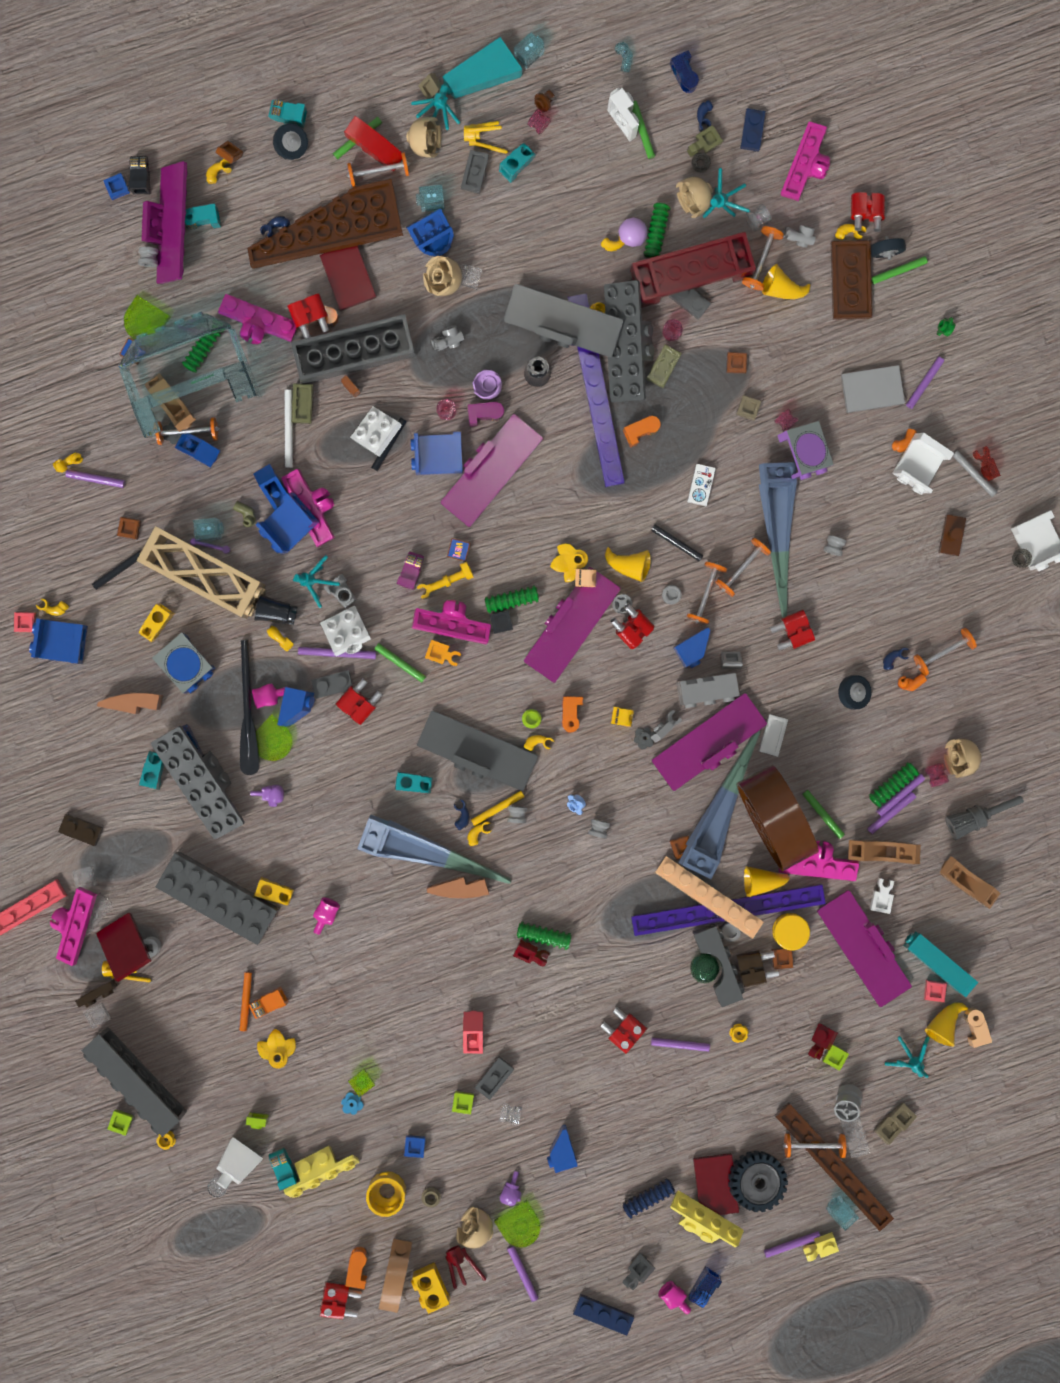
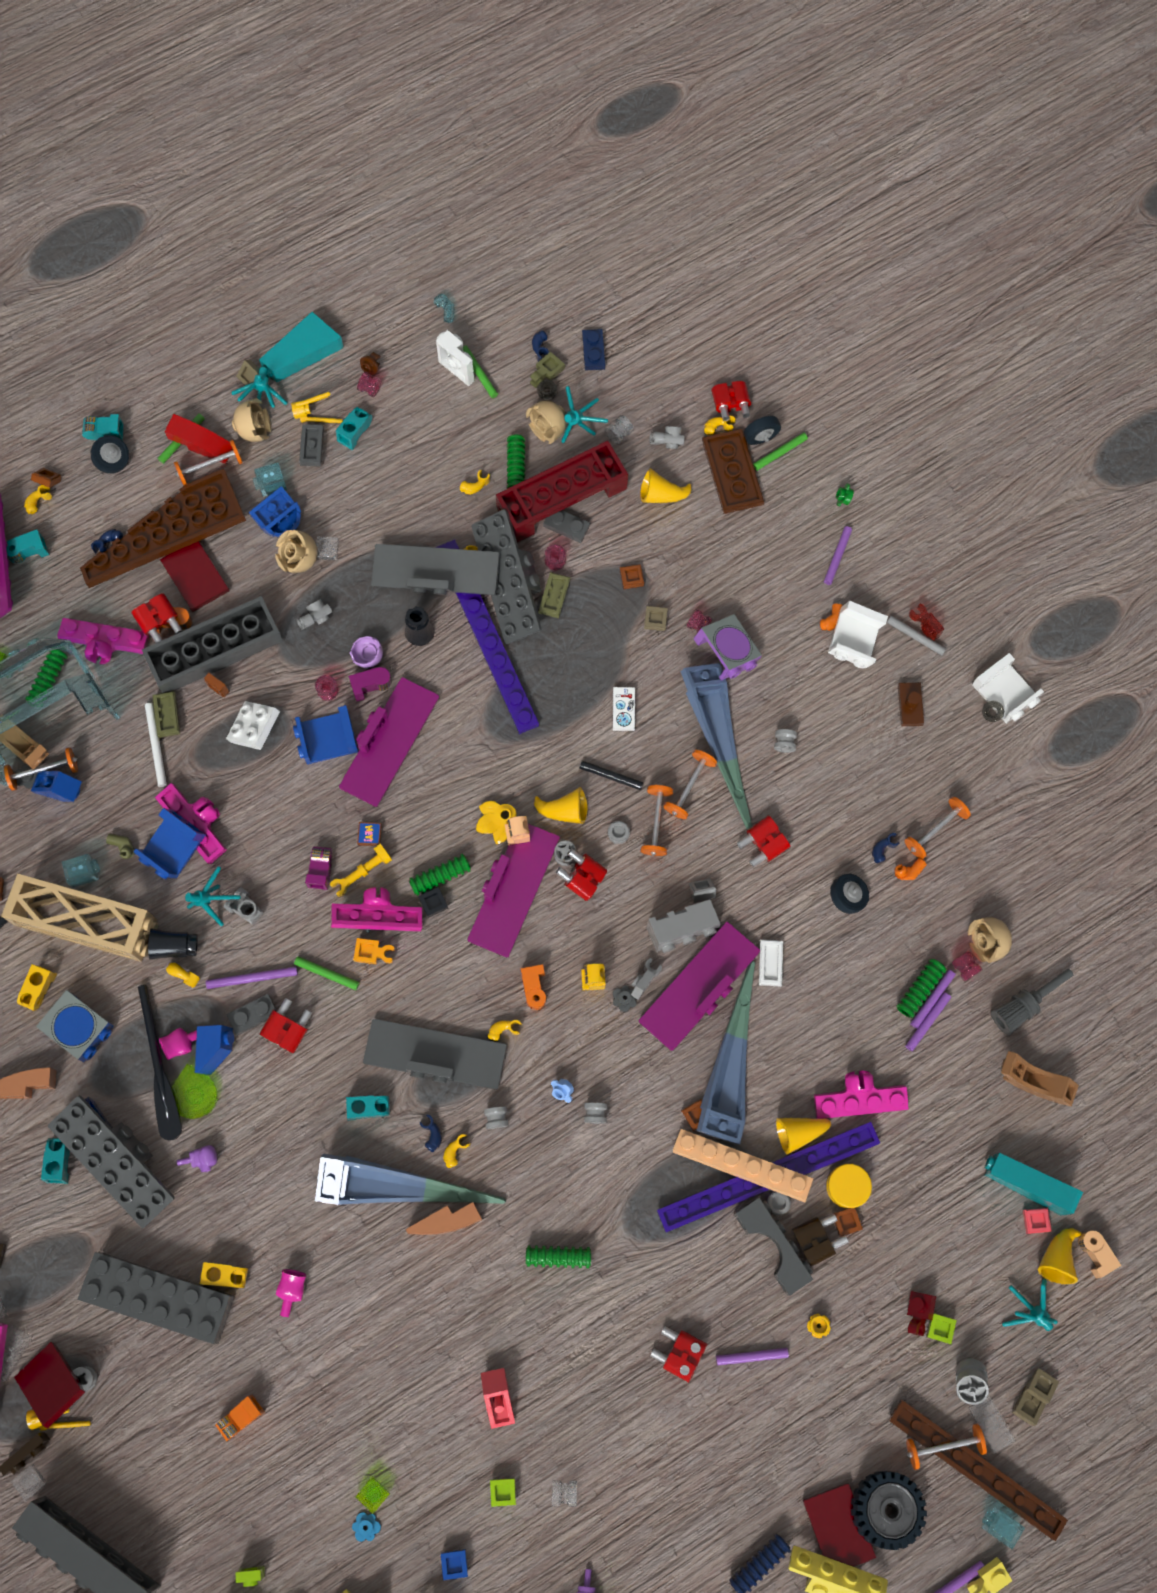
camera: 15 degrees left, 15 degrees down
medium lavender hinge [190,538,230,554] -> none
orange bar [239,972,252,1031] -> none
blue slope [253,464,287,510] -> none
yellow plate [257,1029,296,1069] -> none
white plate [320,605,371,656] -> none
black bar [371,418,407,472] -> none
yellow piece [471,791,525,826] -> none
dark grey plate [475,1056,514,1100] -> none
dark red plate [513,940,550,967] -> none
clear light blue brick [514,32,544,69] -> none
lime plate [522,709,541,729] -> none
blue slope [547,1124,578,1173] -> none
lavender hair [618,217,648,247] -> none
orange leg [623,416,661,448] -> none
clear blue leg [669,50,699,93] -> none
blue slope [673,627,710,669] -> none
clear green hair [690,953,719,984] -> none
reddish brown wheel [736,765,819,871] -> none
orange axle [742,226,784,291] -> none
dark pink plate [781,121,830,201] -> none
bright green bar [802,790,845,839] -> none
magenta bracket [817,890,912,1007] -> none
light grey tile [841,365,905,413] -> none
medium nougat arch [848,840,921,864] -> none
white plate [870,878,894,914] -> none

